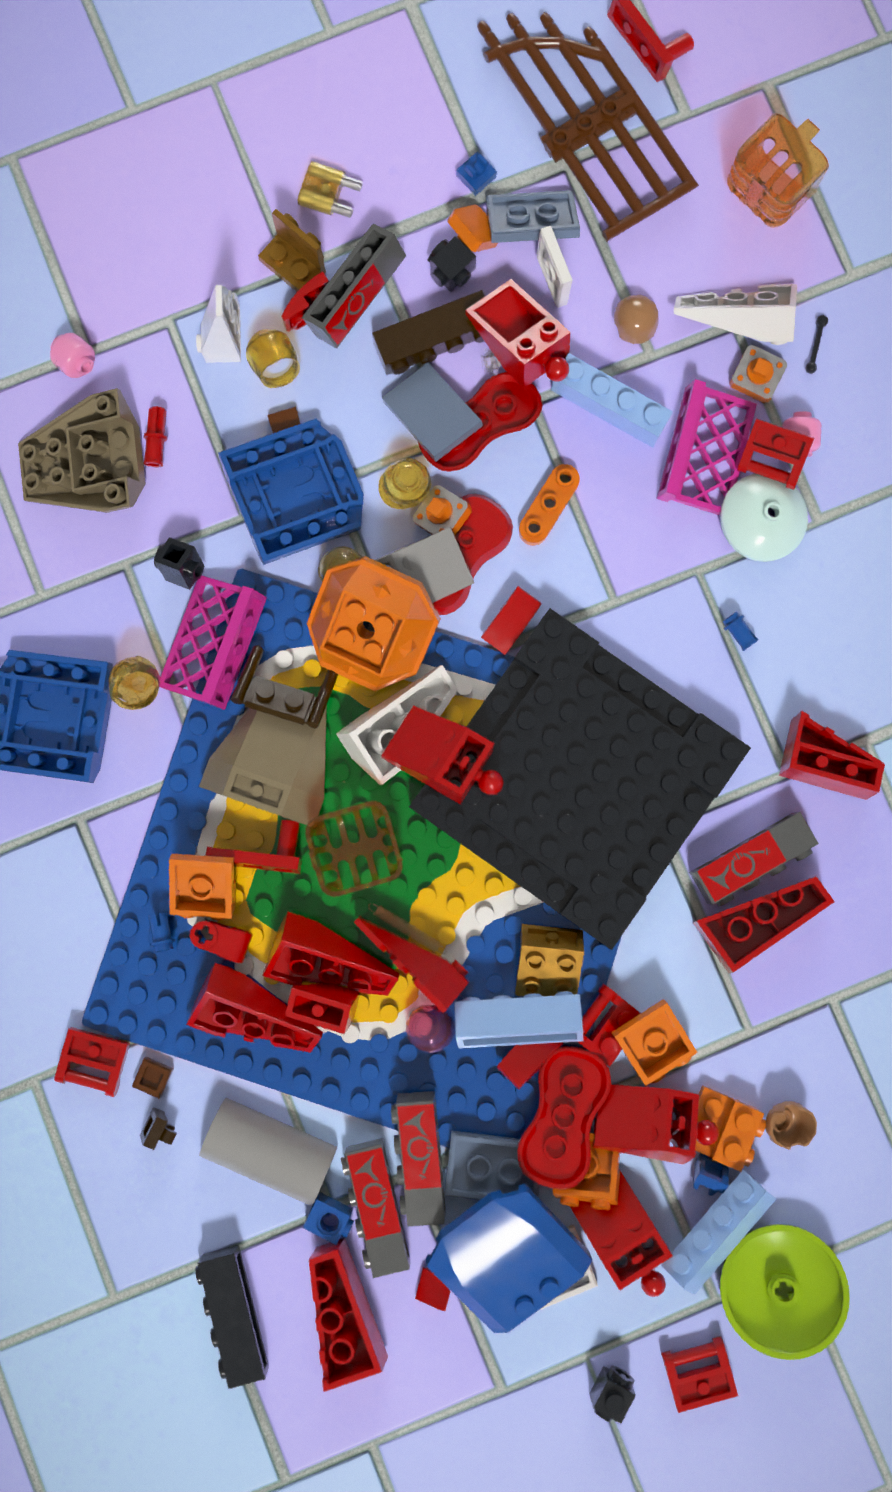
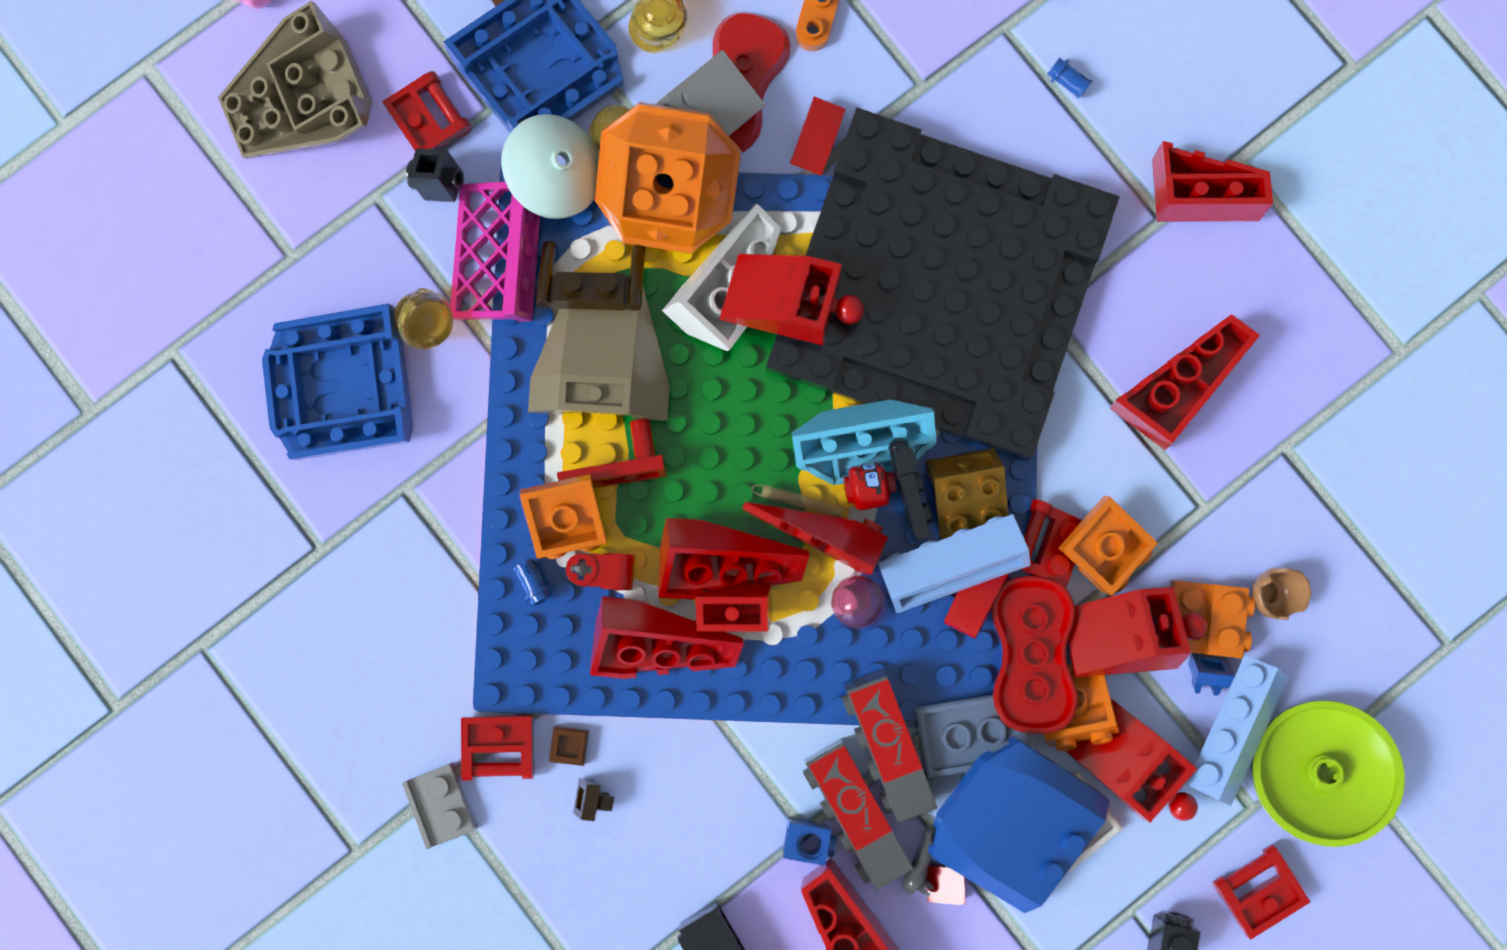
camera: 15 degrees left, 0 degrees up
red axle [143,406,168,468] -> none
light grey brick [199,1098,338,1206] -> none
clear orange piece [305,801,404,897] -> none
piece [413,485,472,535] -> none
brick [689,812,819,907] -> none
none -> red plate [382,71,472,151]
none -> light grey plate [402,763,477,850]
none -> light aqua dish [501,114,599,219]
none -> medium azure wedge [791,399,937,485]
none -> red head [843,462,896,511]
none -> black hinge [888,437,932,540]
none -> dark grey piece [902,825,936,895]

